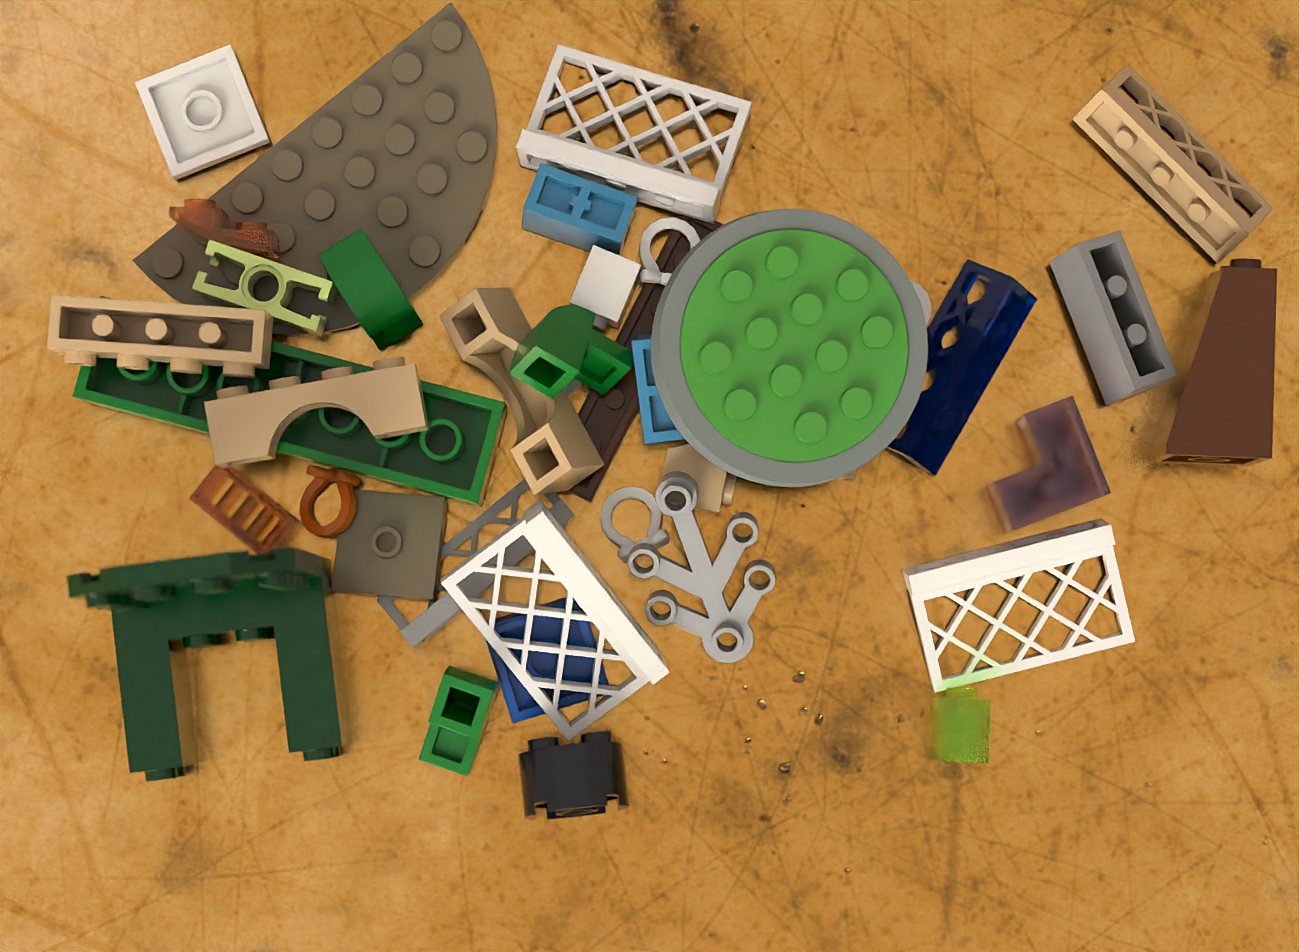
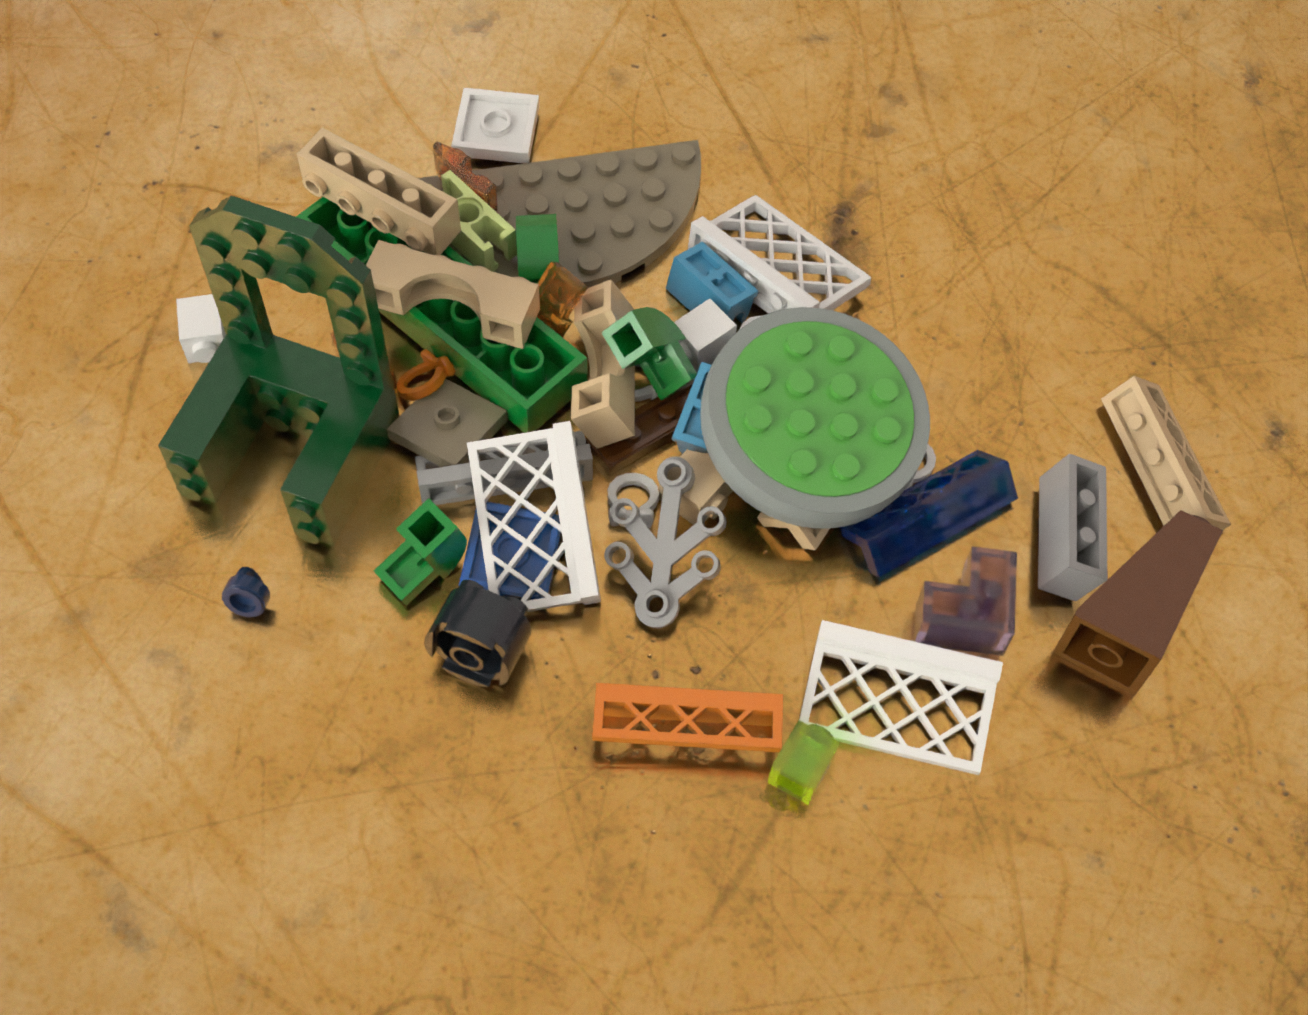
camera: 25 degrees right, 25 degrees down
none -> white brick [176,294,226,363]
none -> dark blue tile [222,566,270,617]
none -> clear orange slope [537,261,588,337]
none -> orange fence [592,683,783,753]

